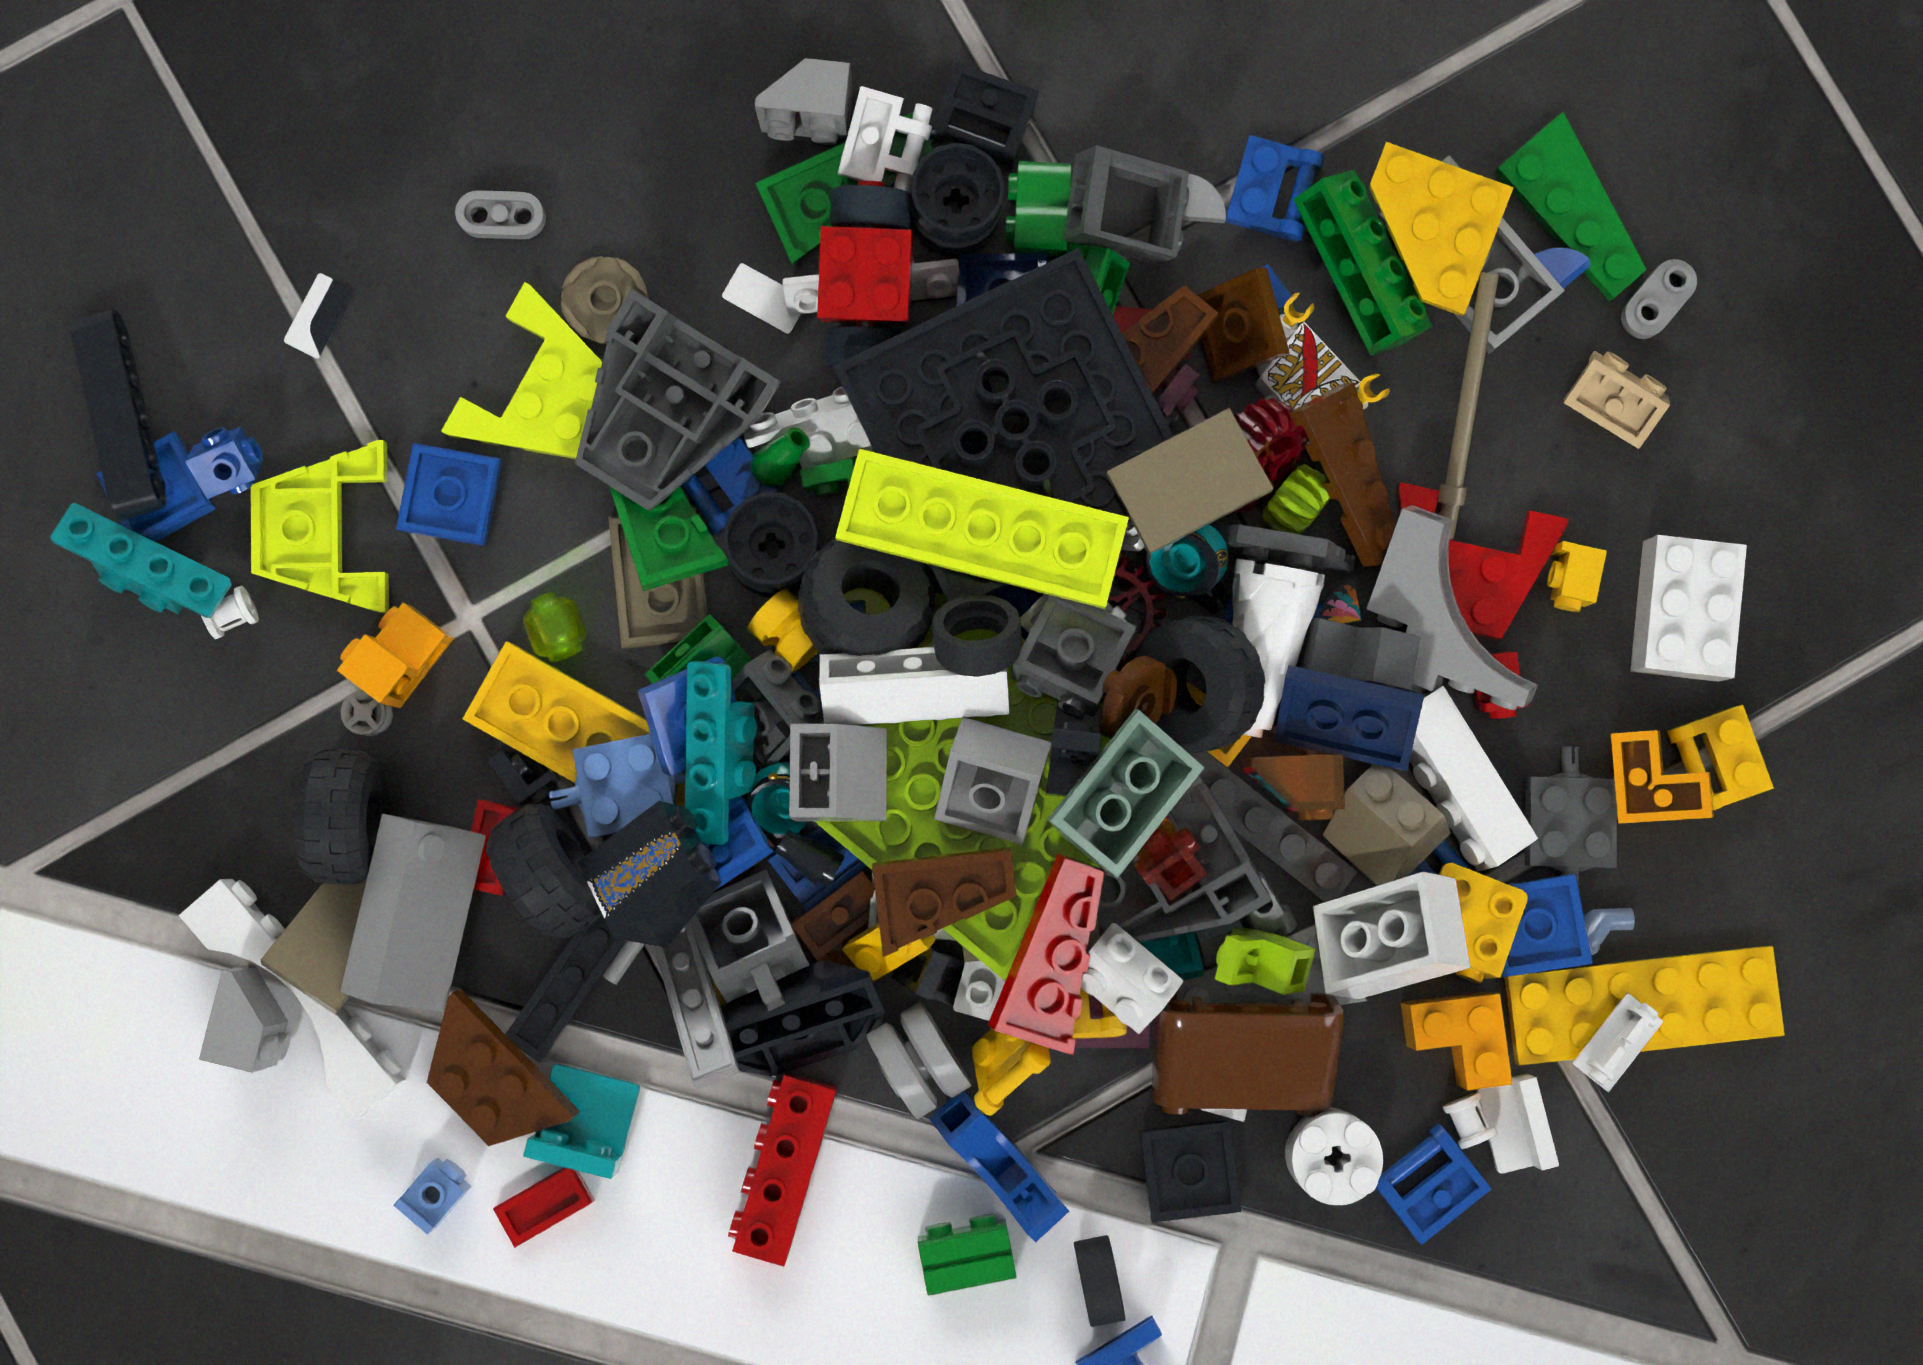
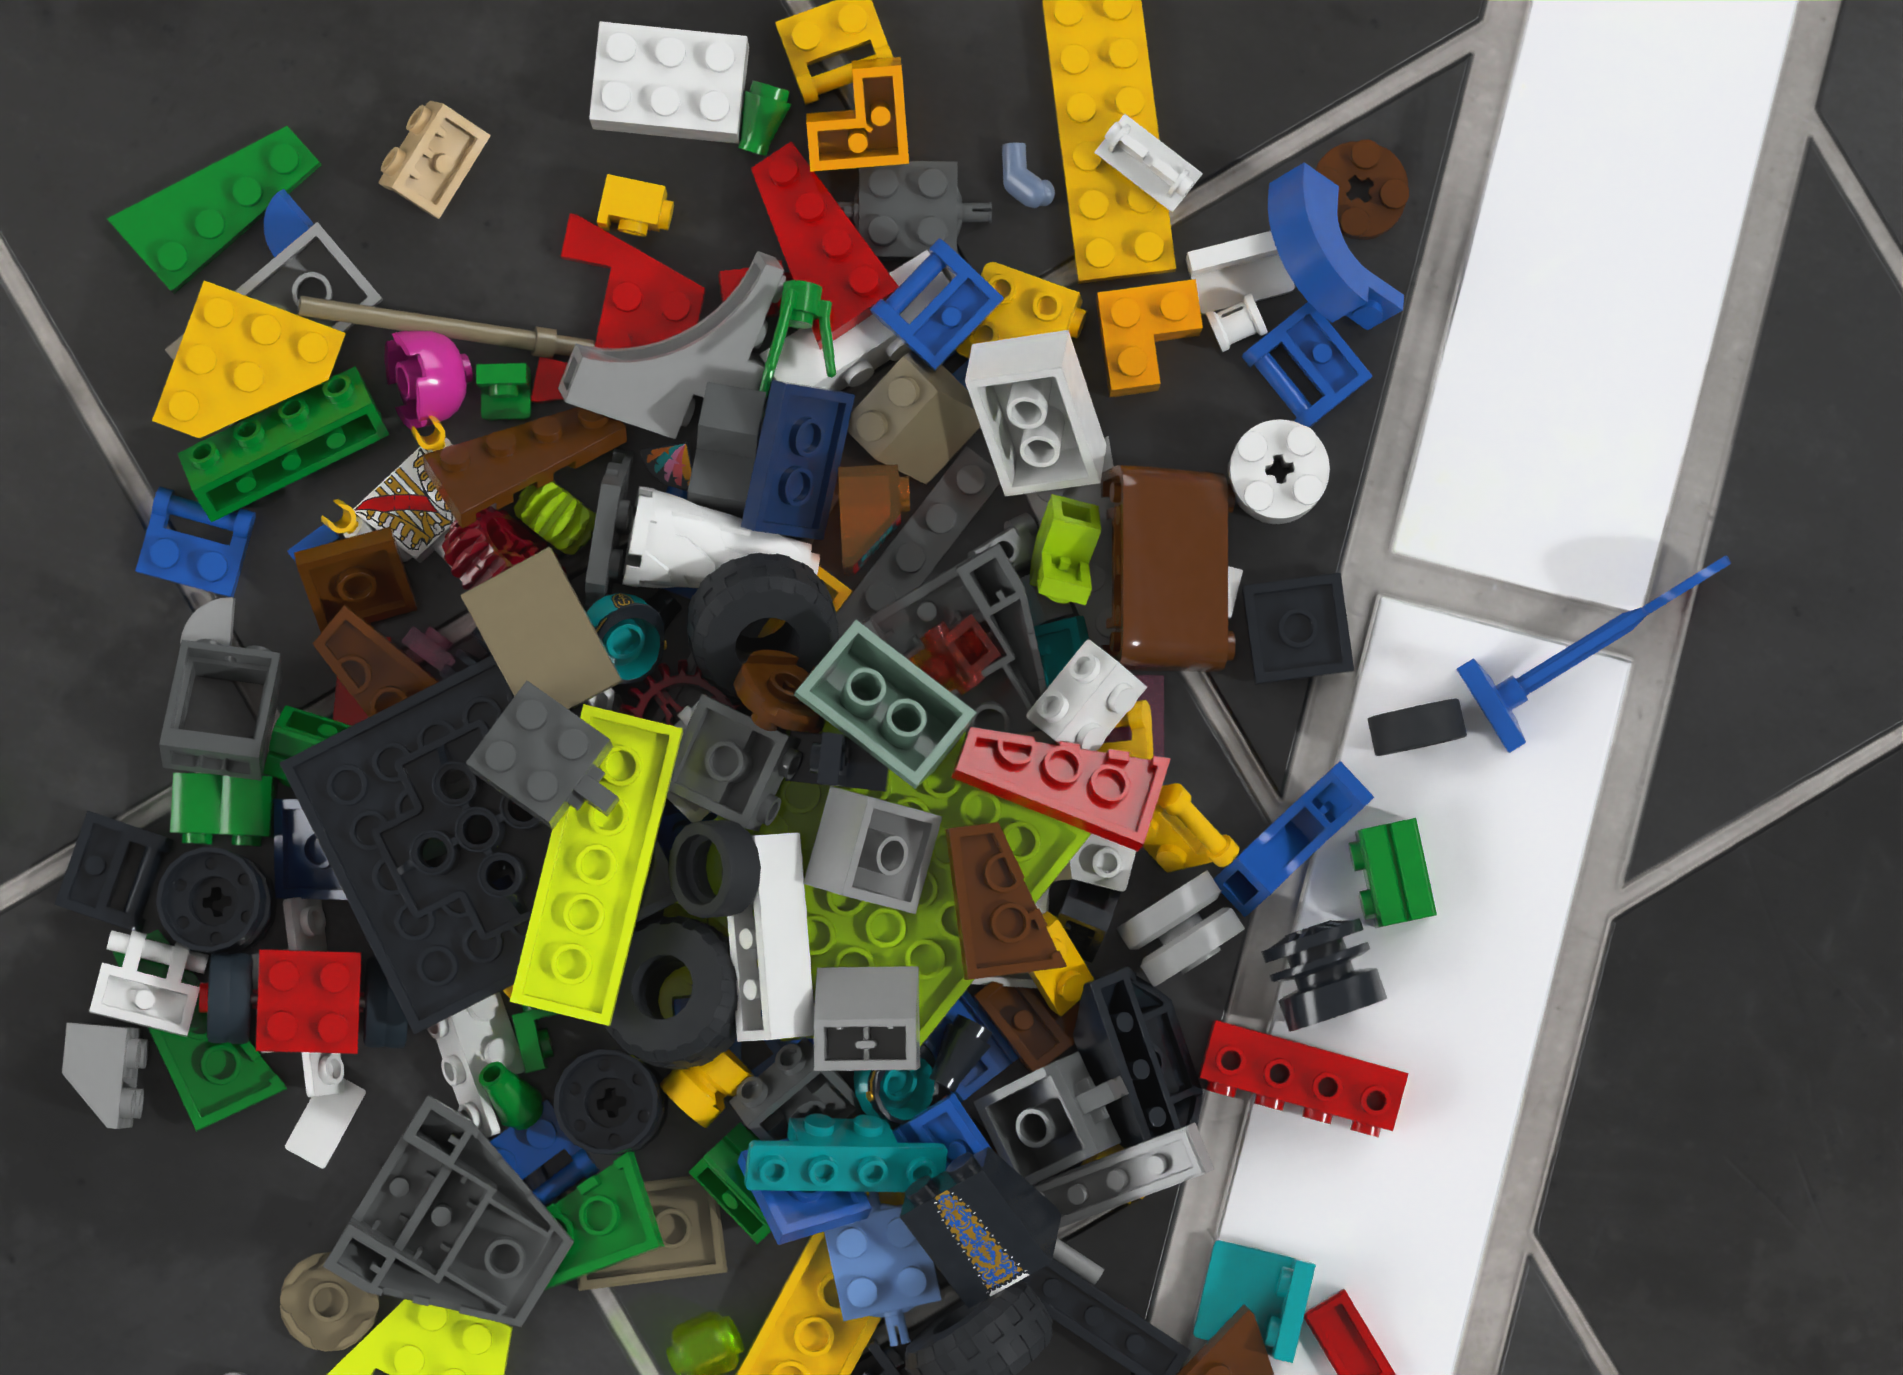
camera: 90 degrees left, 0 degrees up
blue plate [1501,873,1593,977] -> none
light grey plate [1621,259,1697,339] -> none
none -> dark pink cylinder [384,331,473,430]
none -> dark grey hinge [466,680,619,829]
none -> green bracket [476,363,531,421]
none -> green cone [738,80,792,156]
none -> red wing [751,141,899,350]
none -> green plant [759,280,836,398]
none -> blue plate [870,238,1004,372]
none -> black wheel [1261,918,1388,1032]
none -> blue arch [1268,162,1404,330]
none -> reddish brown plate [1316,139,1409,240]

